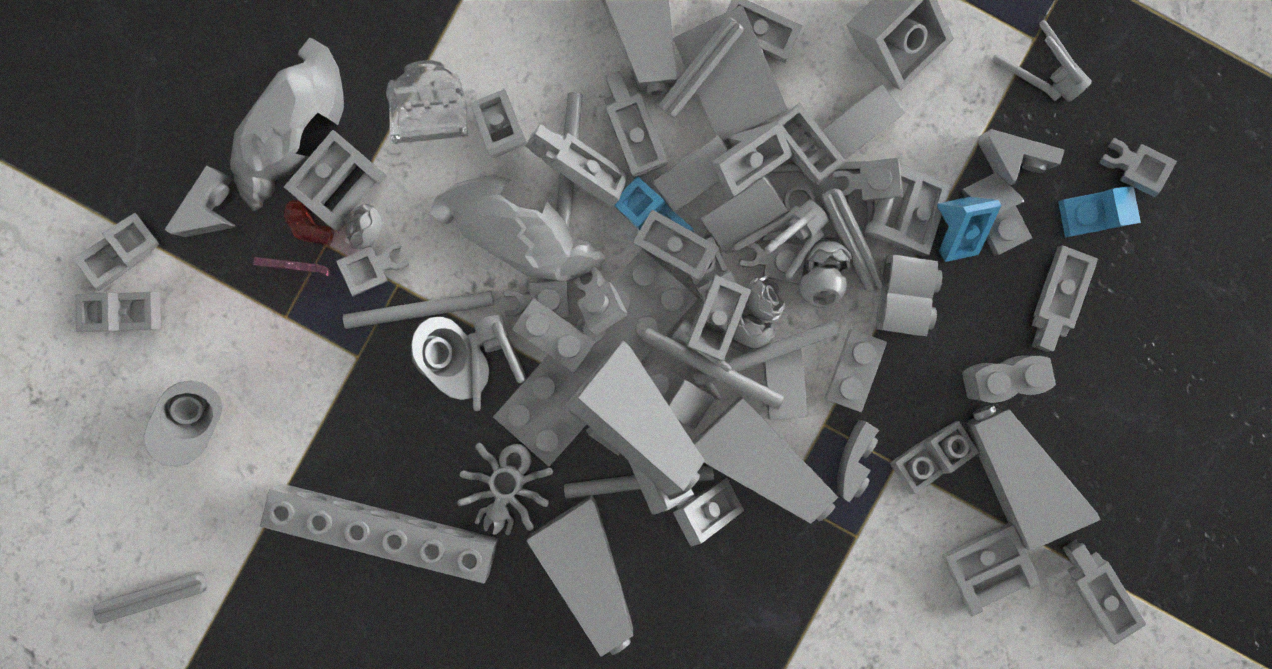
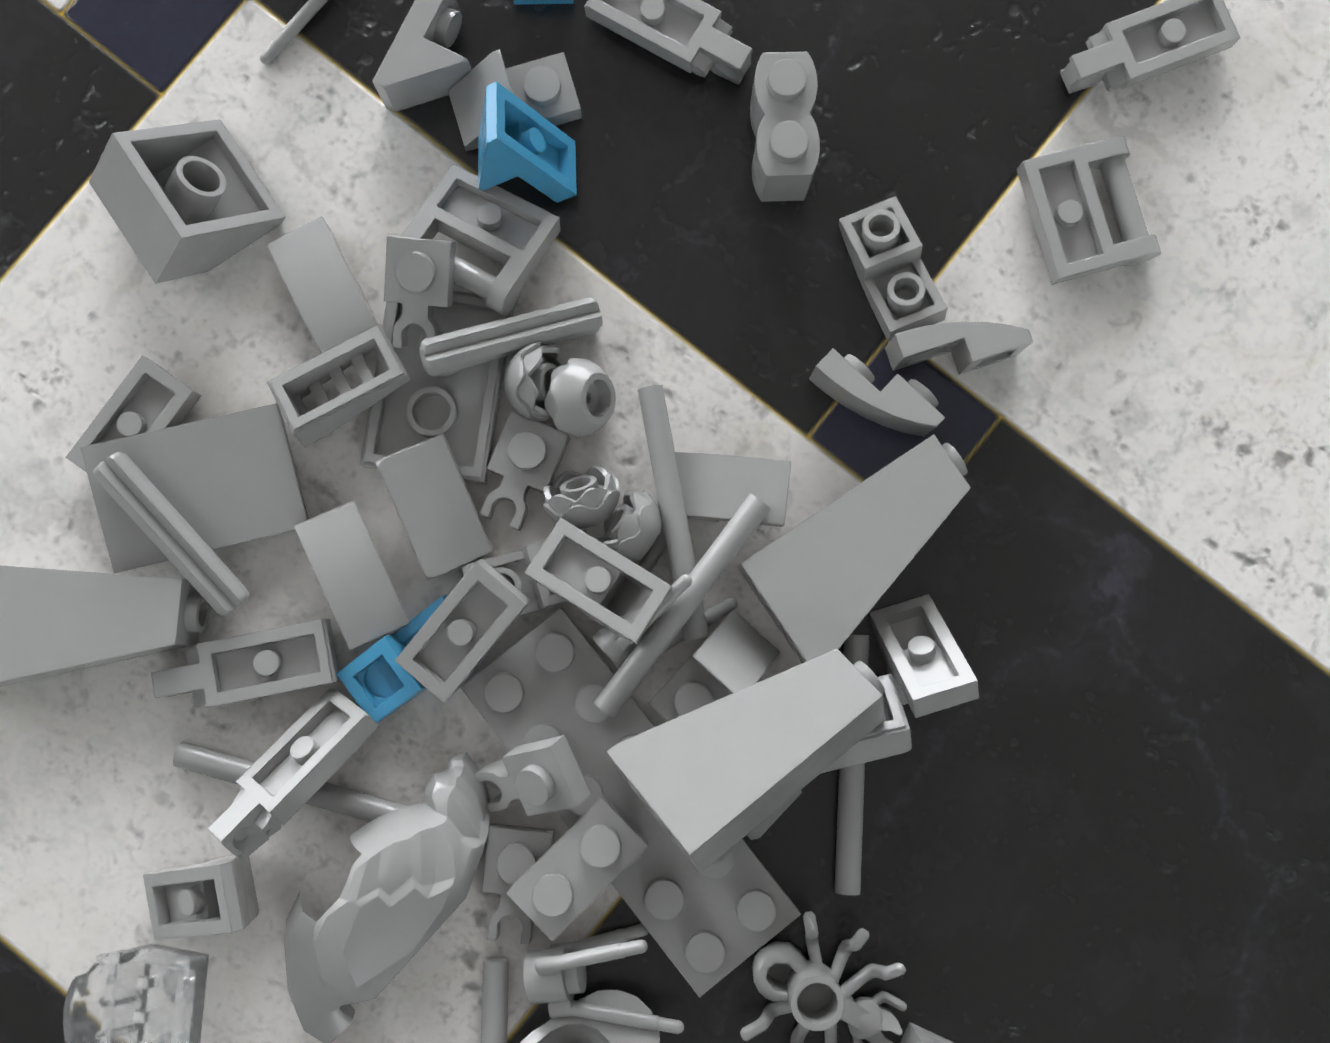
camera: 80 degrees left, 5 degrees down
light grey slope [526,495,633,657] -> none
light grey slope [712,122,793,197] -> none
light grey plant [732,200,829,279] -> none
light grey plate [824,329,887,412] -> none
light grey brick [876,255,942,336] -> none
light grey slope [964,405,1100,551] -> none
none -> light grey slope [885,321,1033,375]

